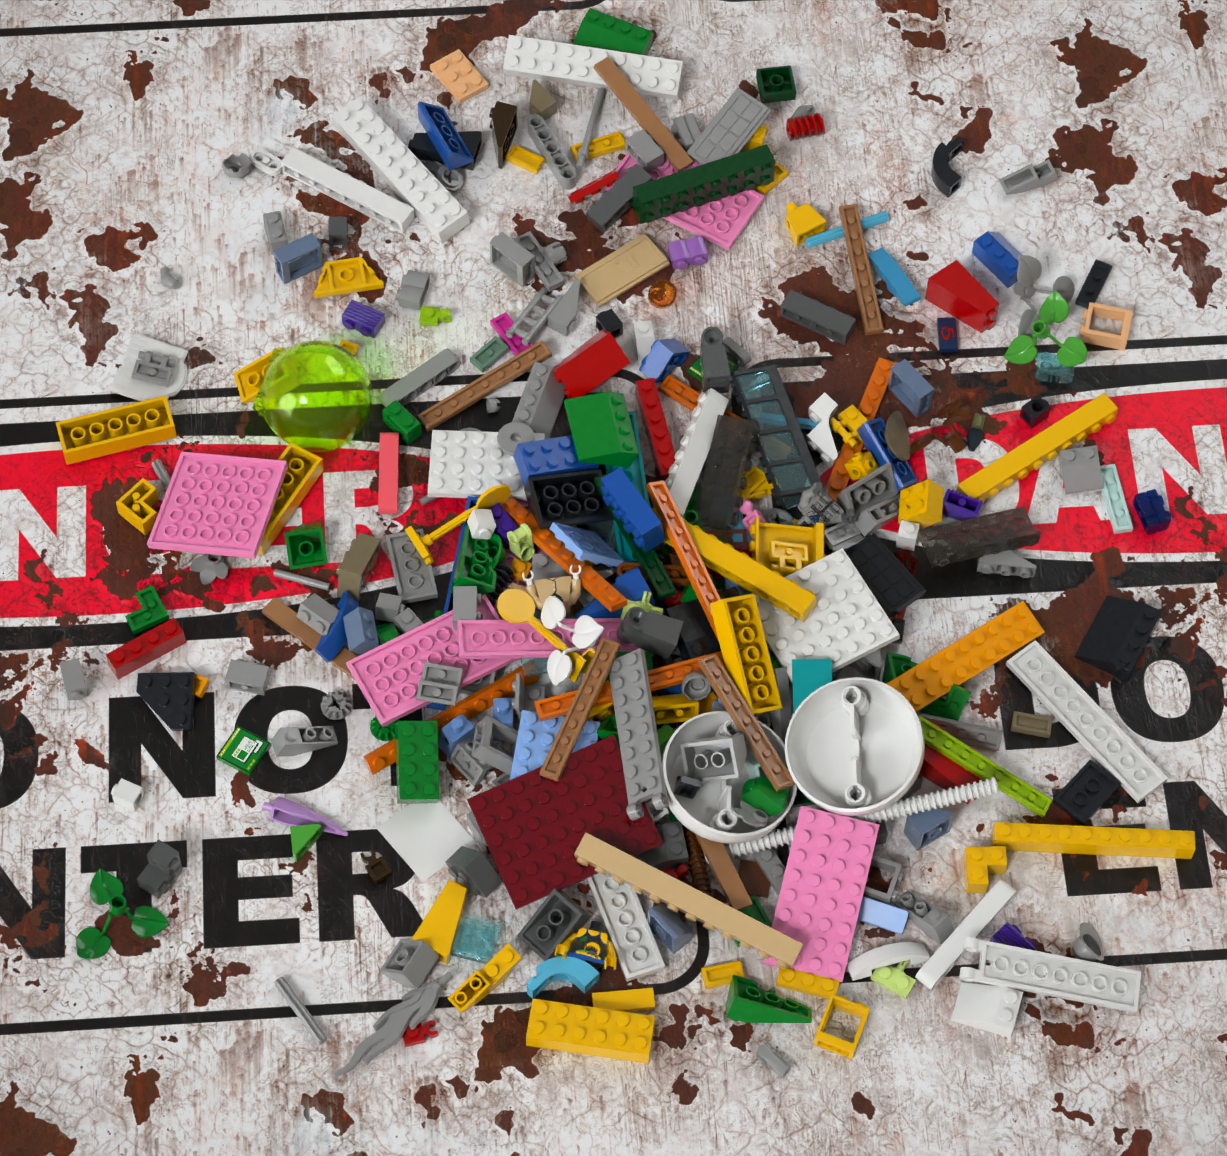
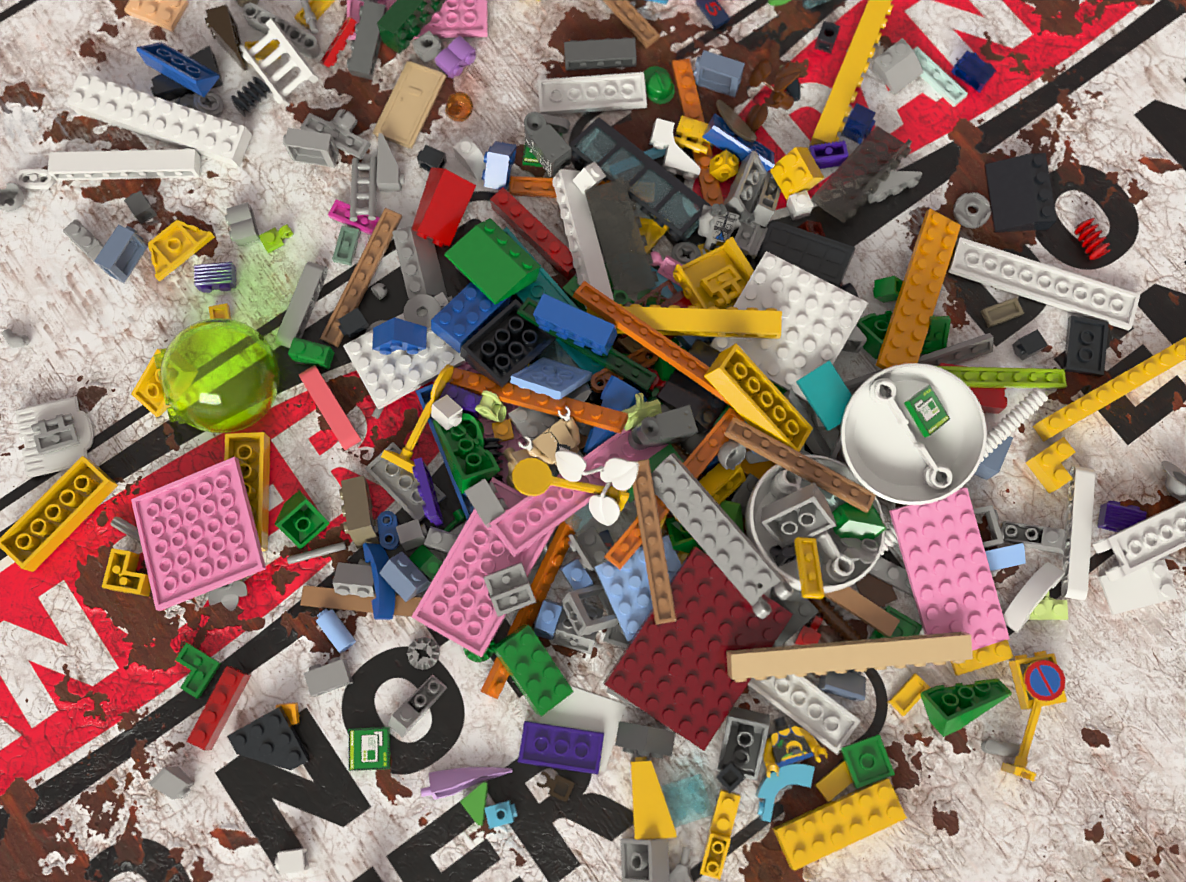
camera: 30 degrees left, 15 degrees up
none -> black piece [231,77,272,117]
none -> white fence [239,19,319,106]
none -> light blue brick [316,609,356,653]
none -> black brick [338,308,369,339]
none -> blue brick [372,317,427,355]
none -> blue plate [377,511,400,550]
none -> light grey brick [412,31,442,64]
none -> dark purple plate [412,458,444,527]
none -> medium azure brick [485,800,517,829]
none -> dark purple tile [518,721,604,775]
none -> white plate [537,72,647,115]
none -> white brick [572,161,606,195]
none -> green piece [644,66,675,104]
none -> black brick [716,761,745,793]
none -> yellow tile [794,537,825,599]
none -> green plate [840,734,895,789]
none -> clear blue brick [841,103,876,144]
none -> green brick [873,275,903,303]
none -> tile [904,385,950,438]
none -> light grey tile [953,193,991,228]
none -> piece [1001,660,1066,782]
none -> black brick [1012,329,1048,361]
none -> red piece [1074,217,1111,260]

